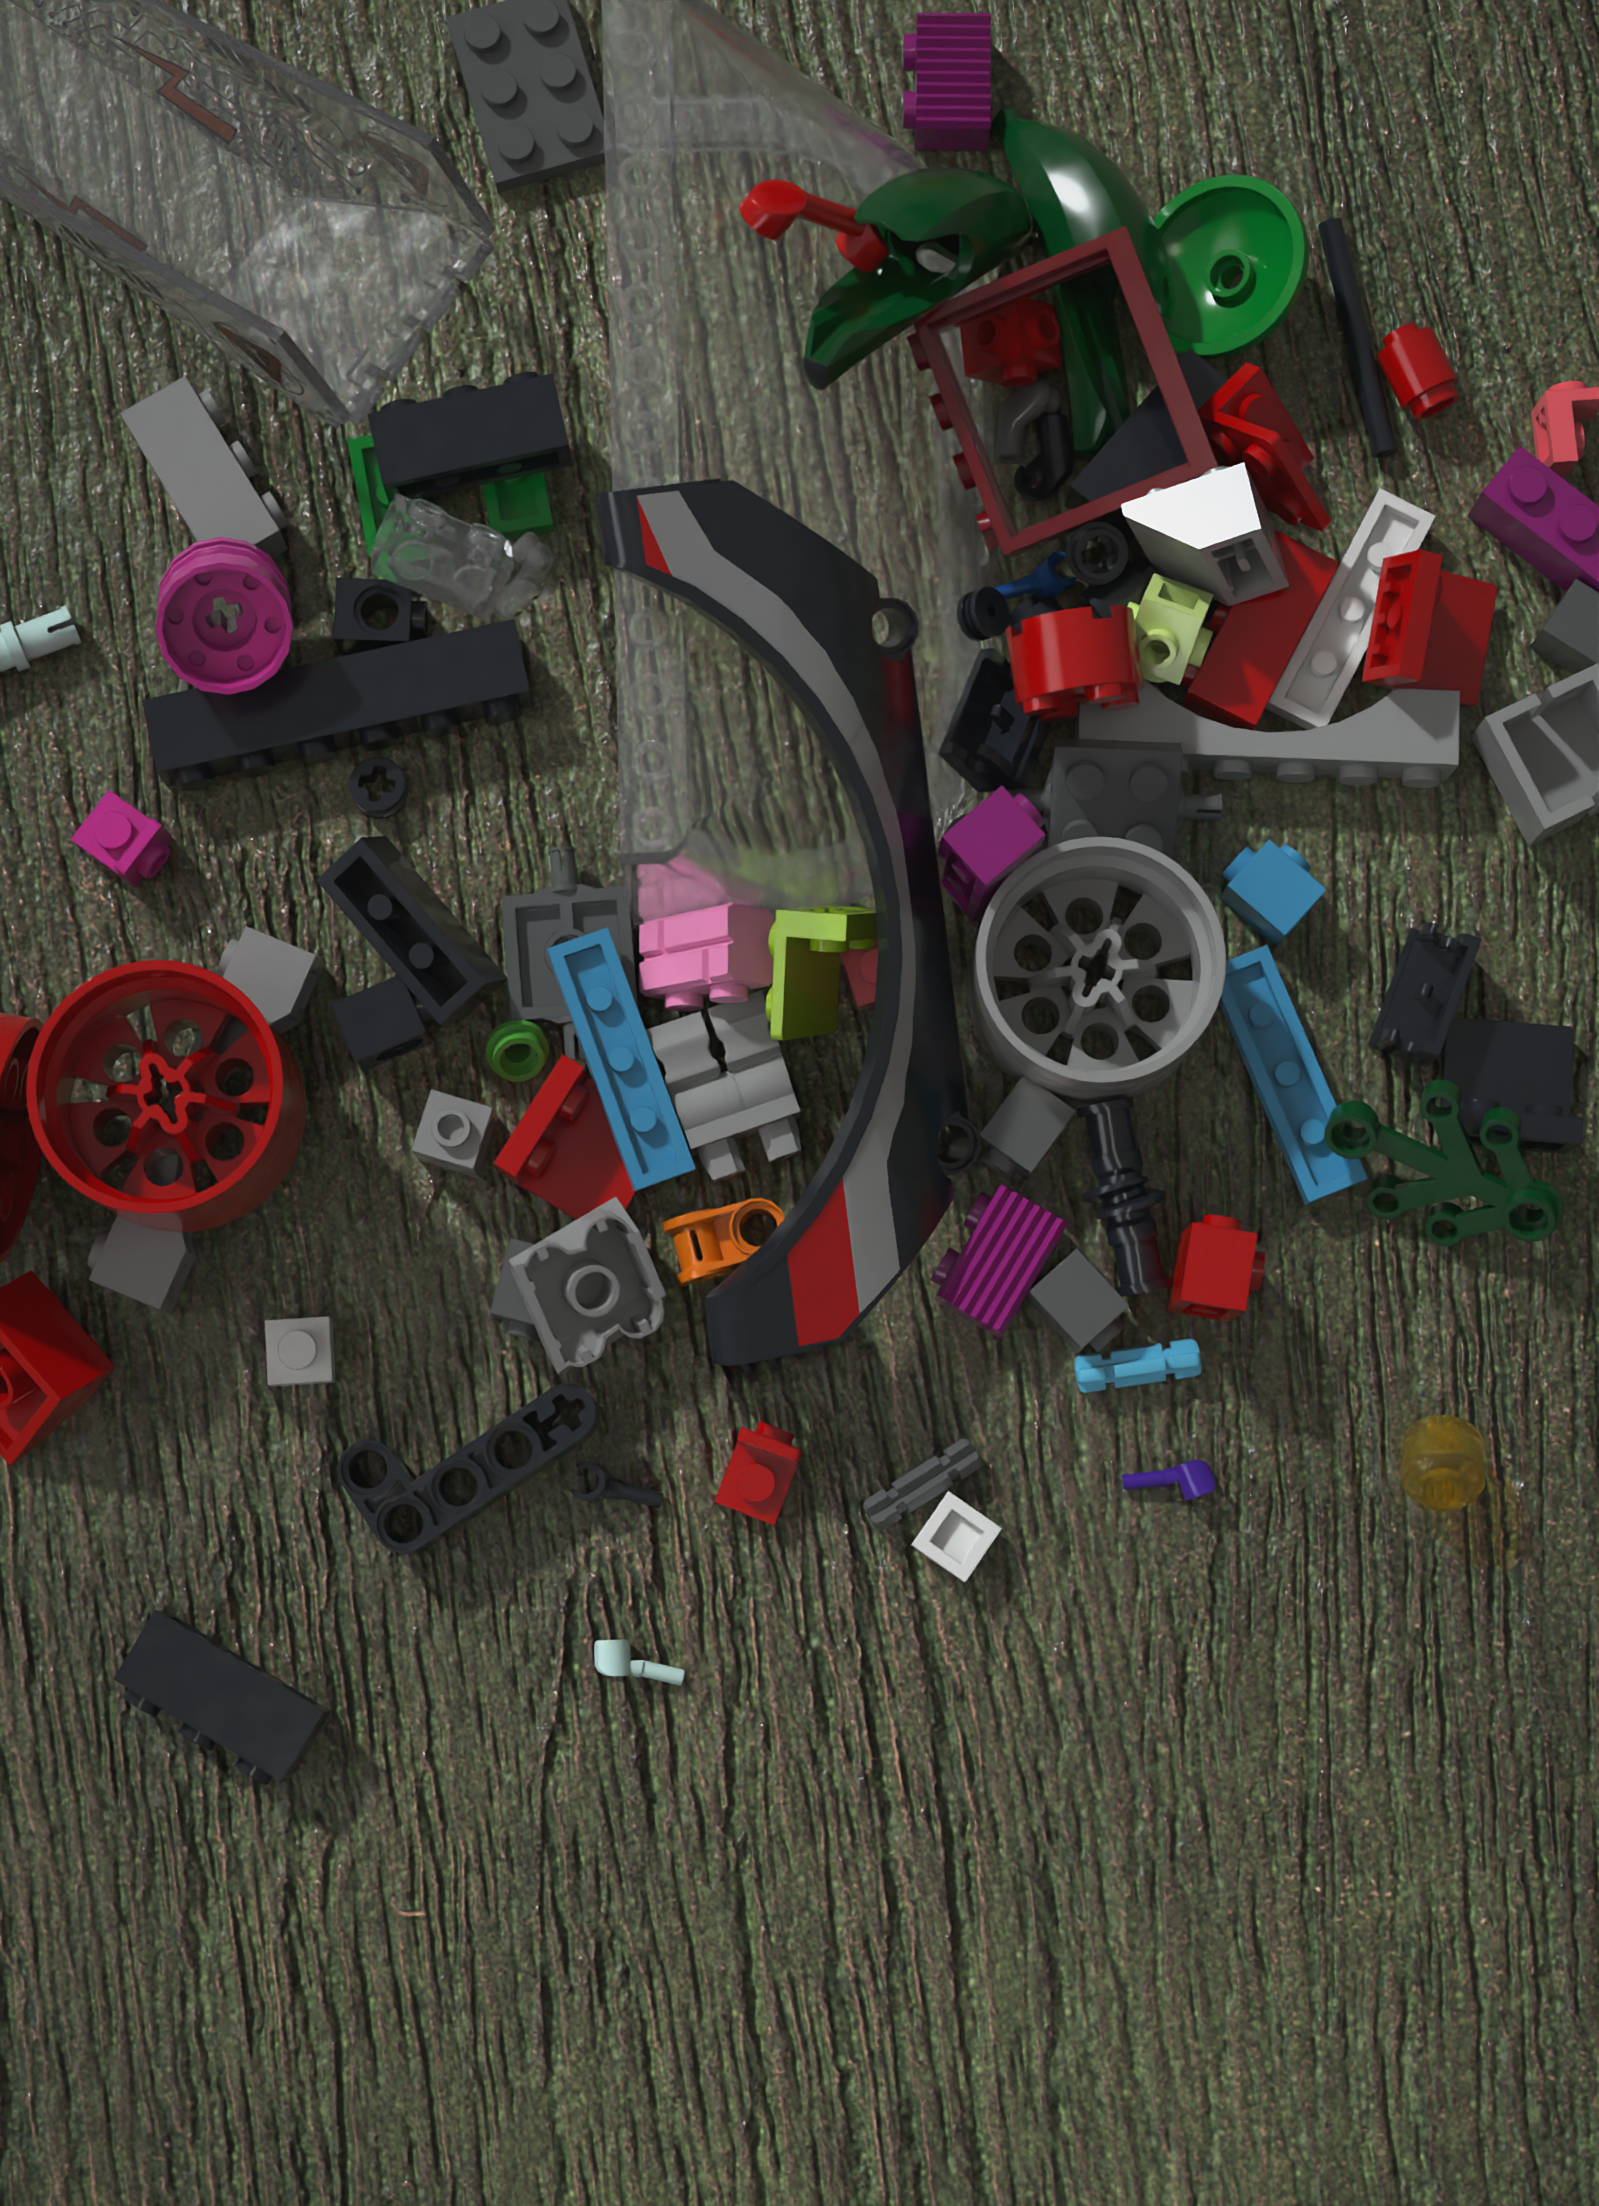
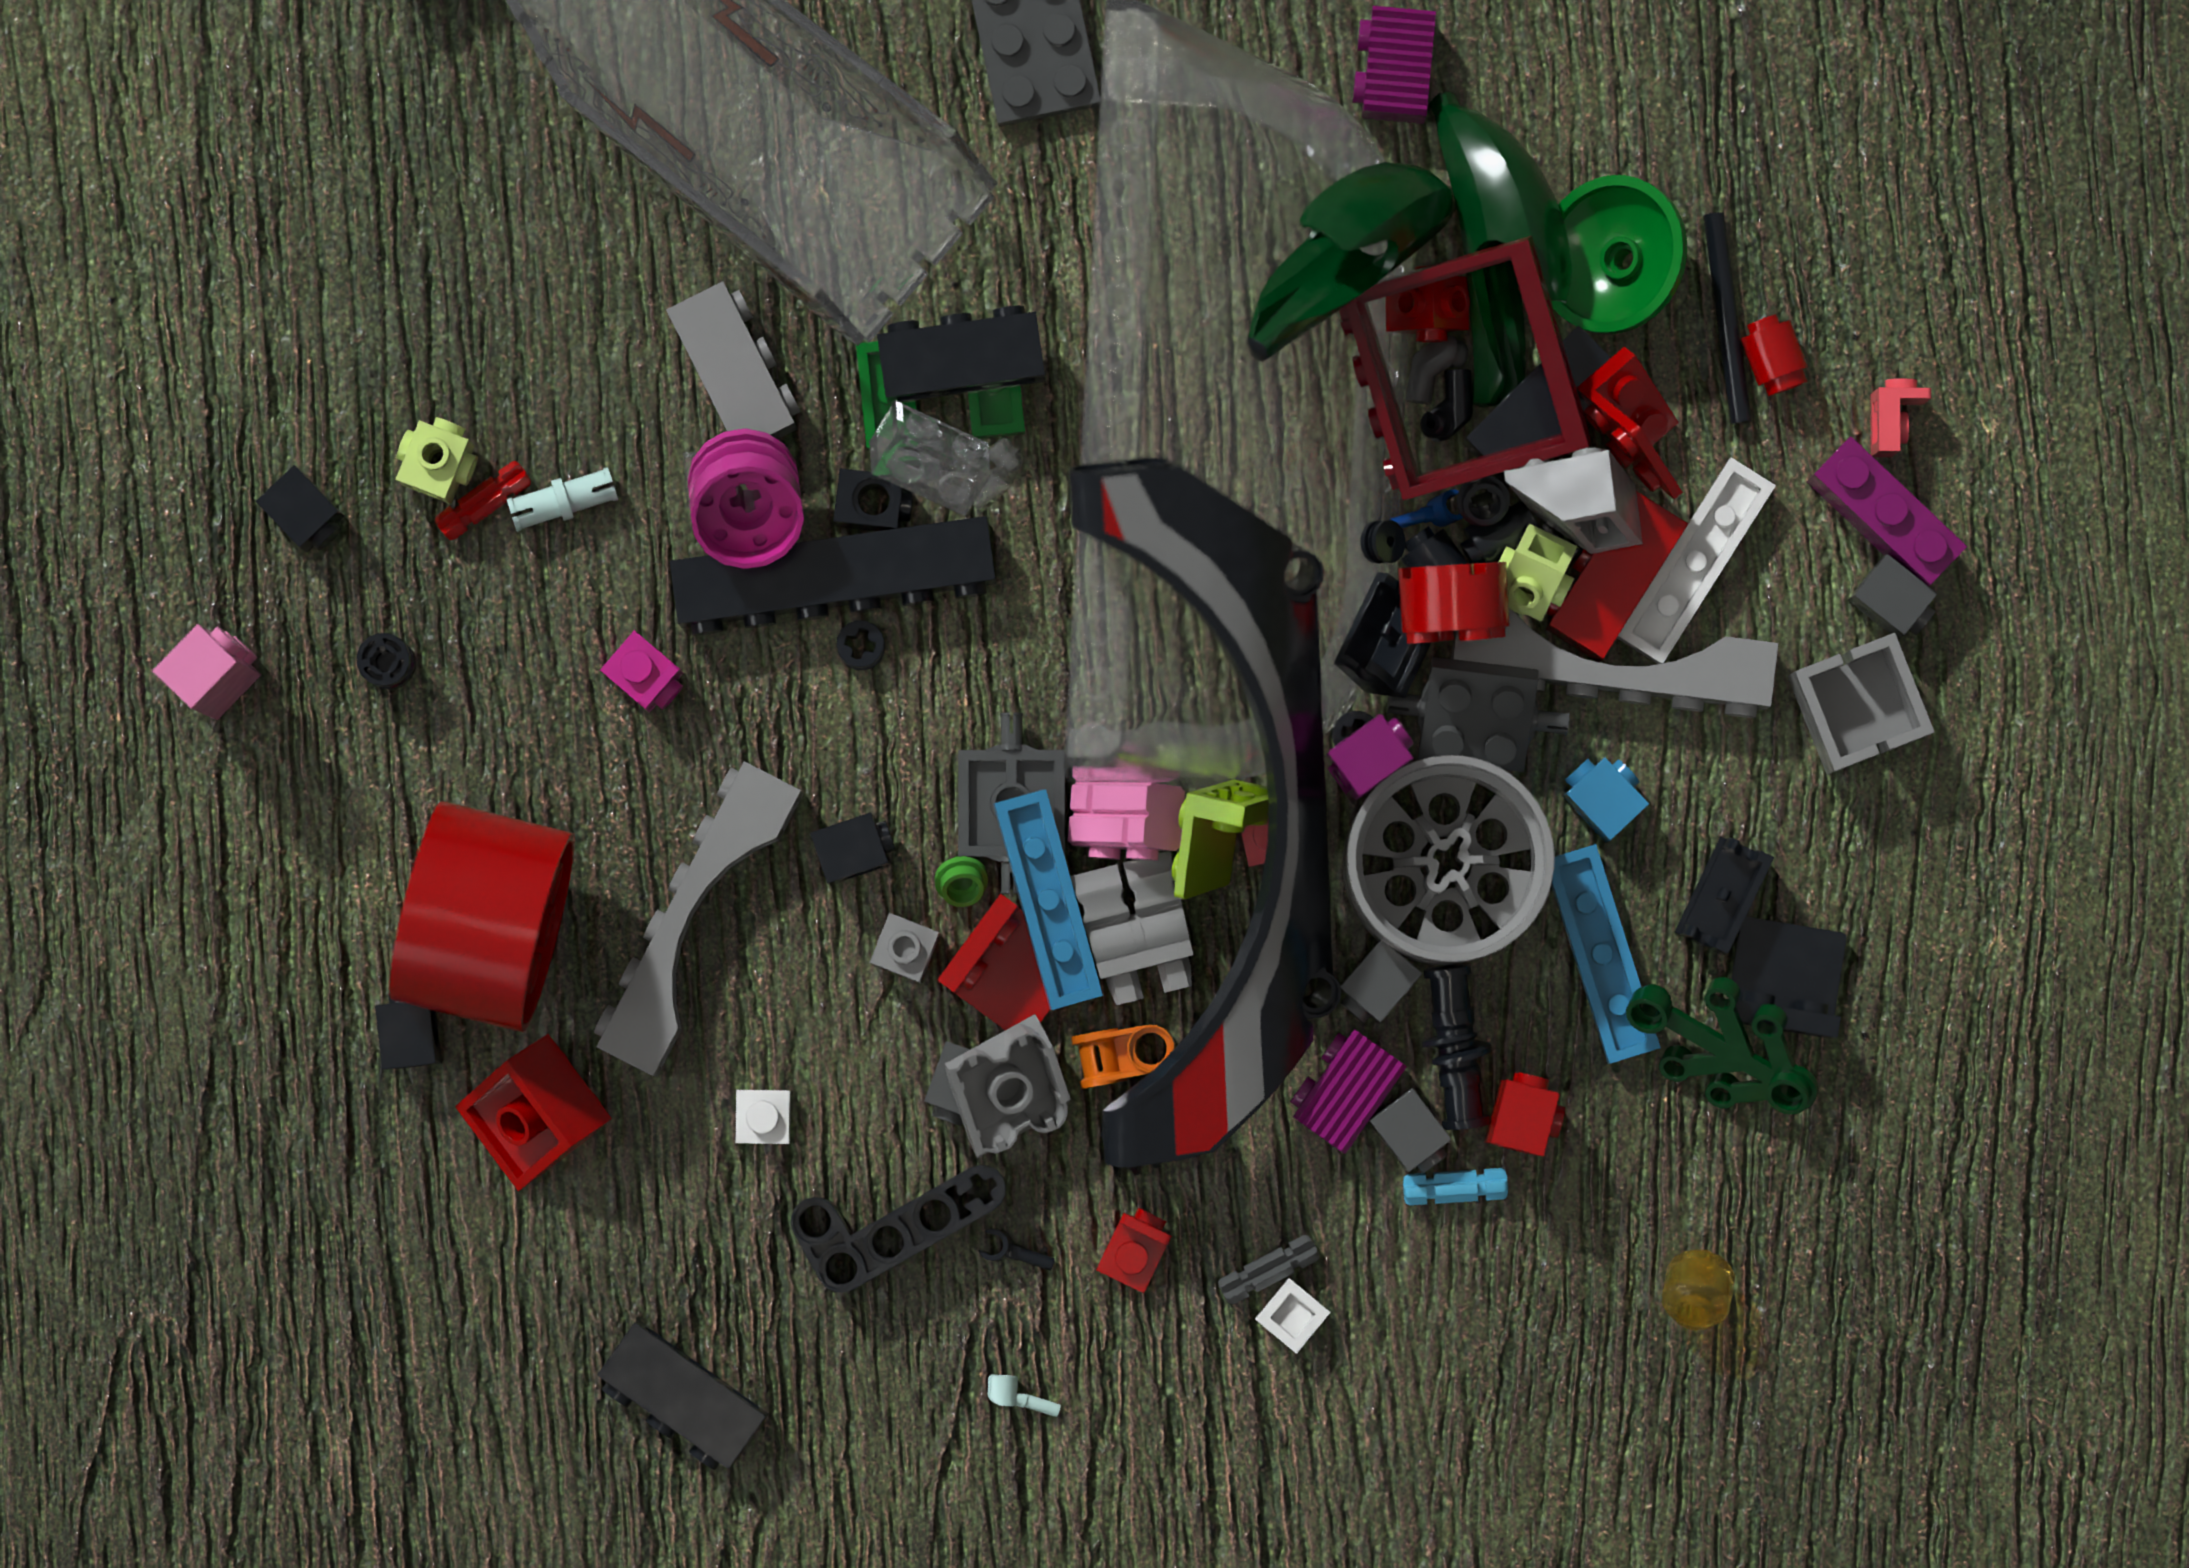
camera: 10 degrees right, 5 degrees up
red wheel [26,960,306,1233] -> none
black brick [316,836,508,1025] -> none
red bar [739,179,889,272] -> none
dark purple hand [1122,1460,1217,1501] -> none
red bracket [1362,549,1497,707] -> none

